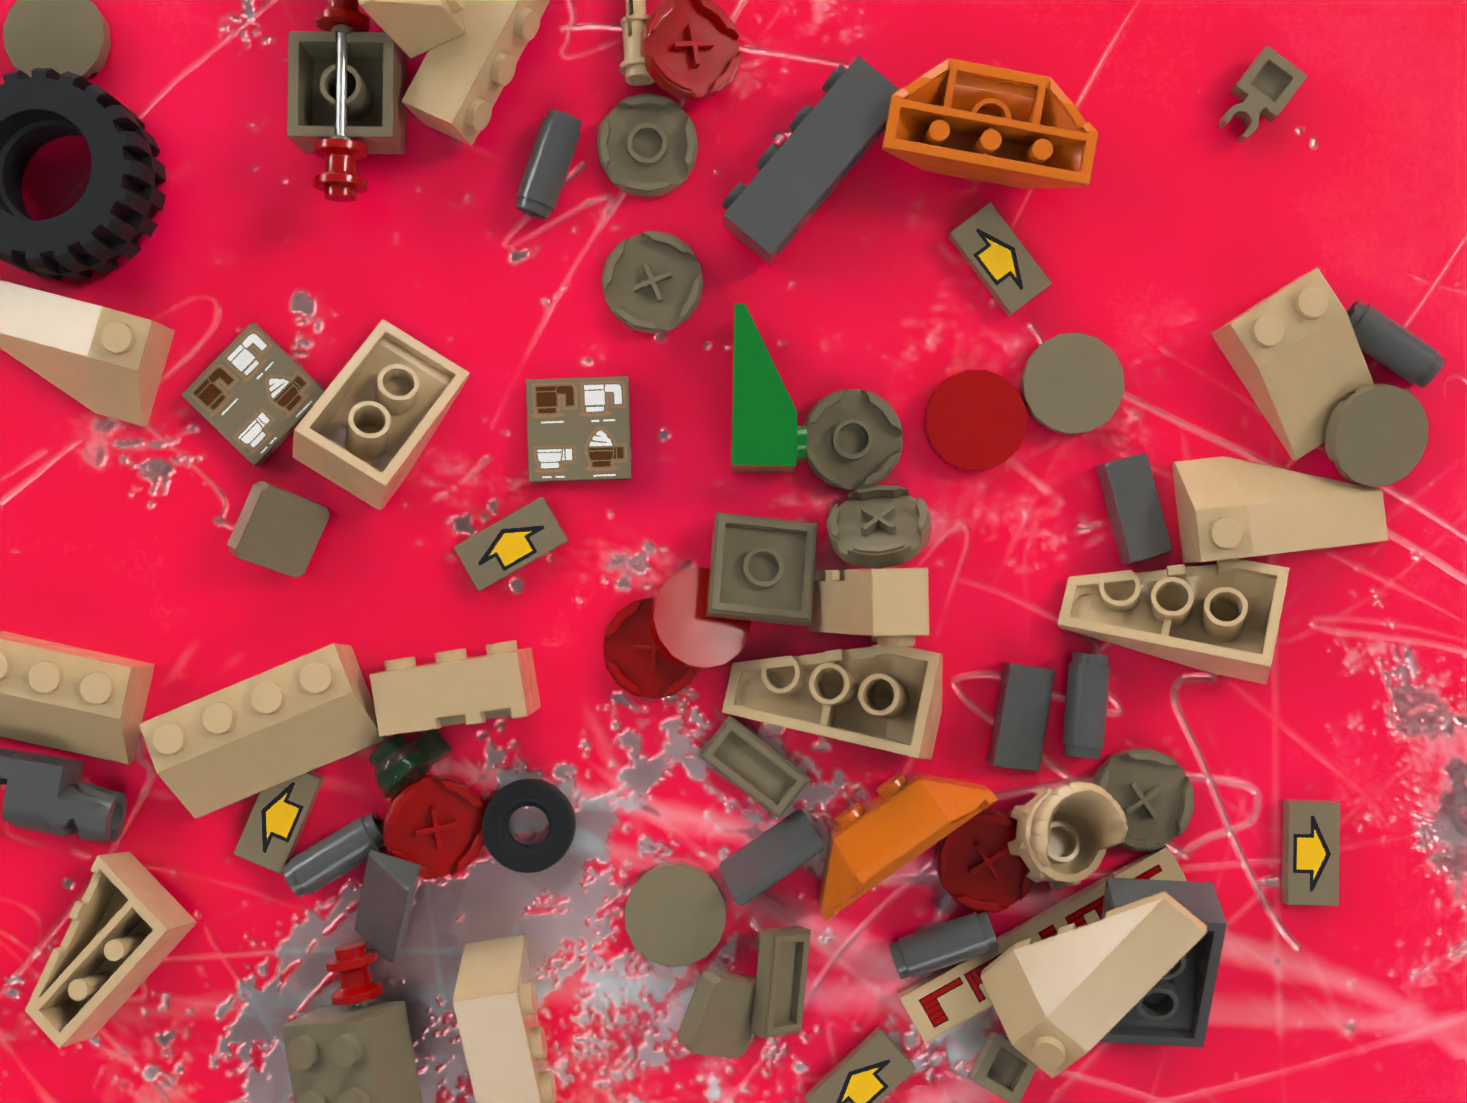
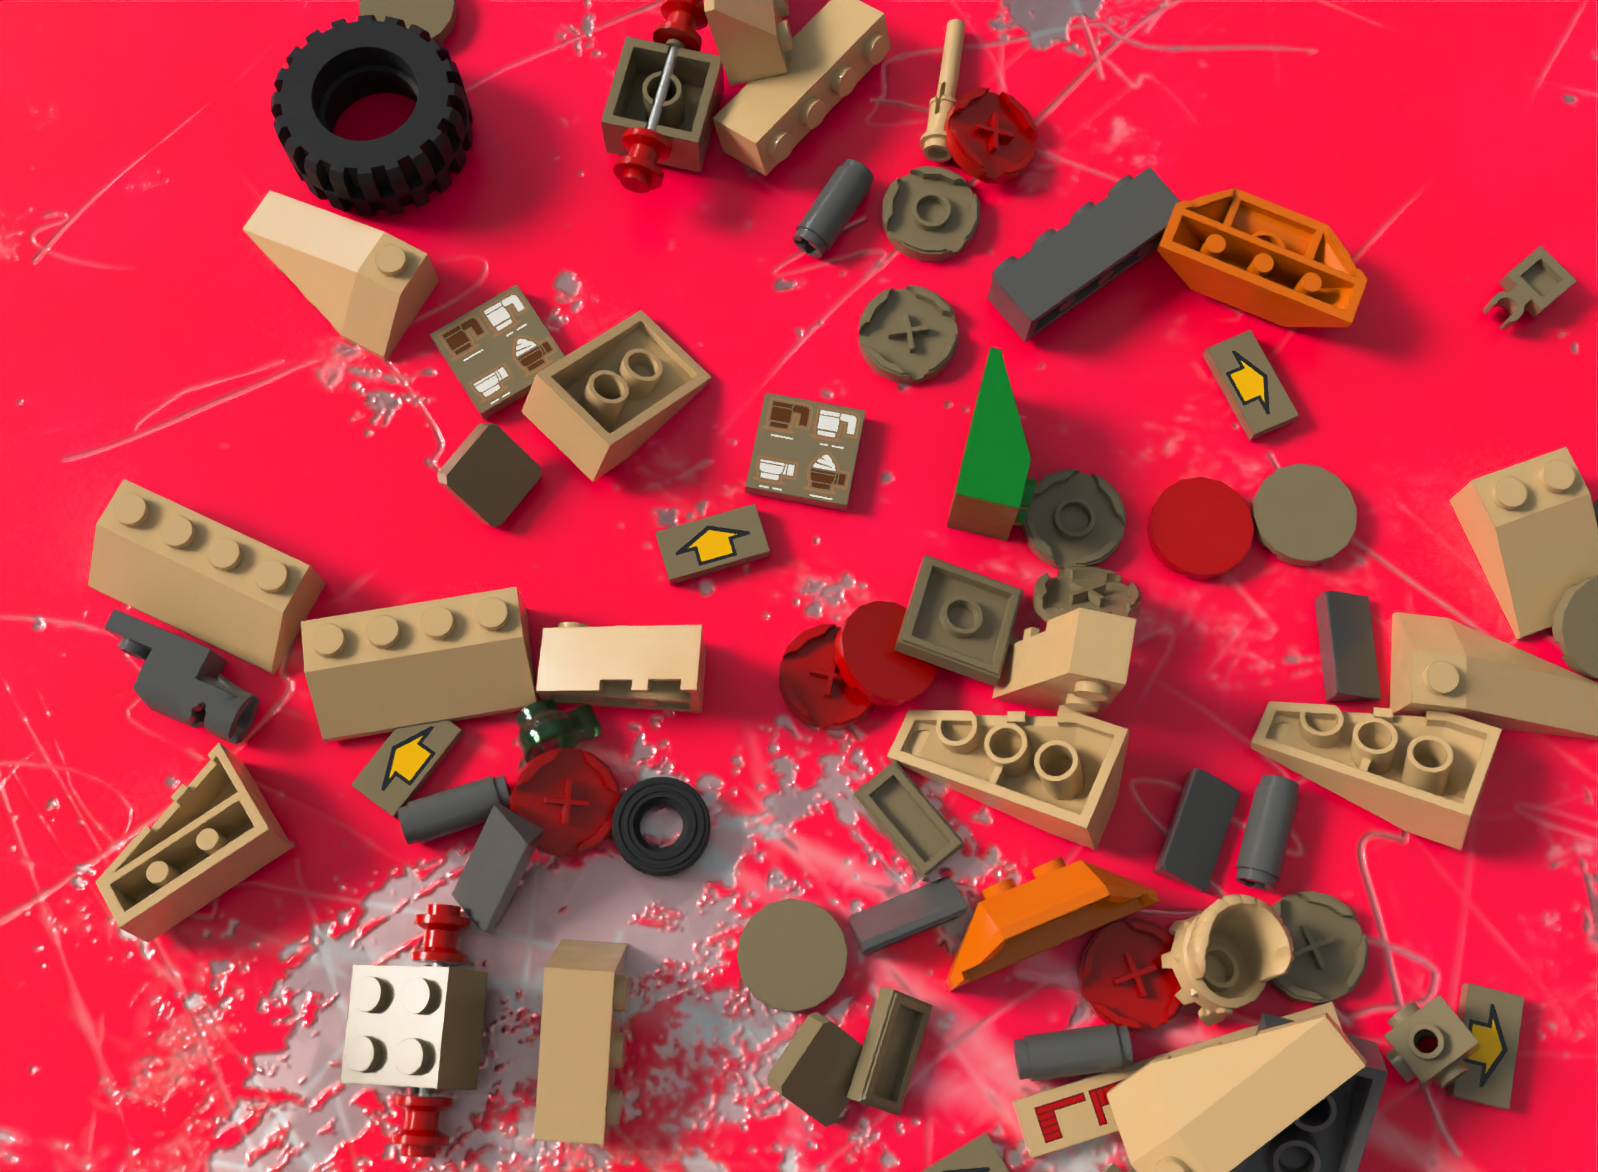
camera: 10 degrees right, 15 degrees down
none -> dark tan brick [1384,994,1481,1089]

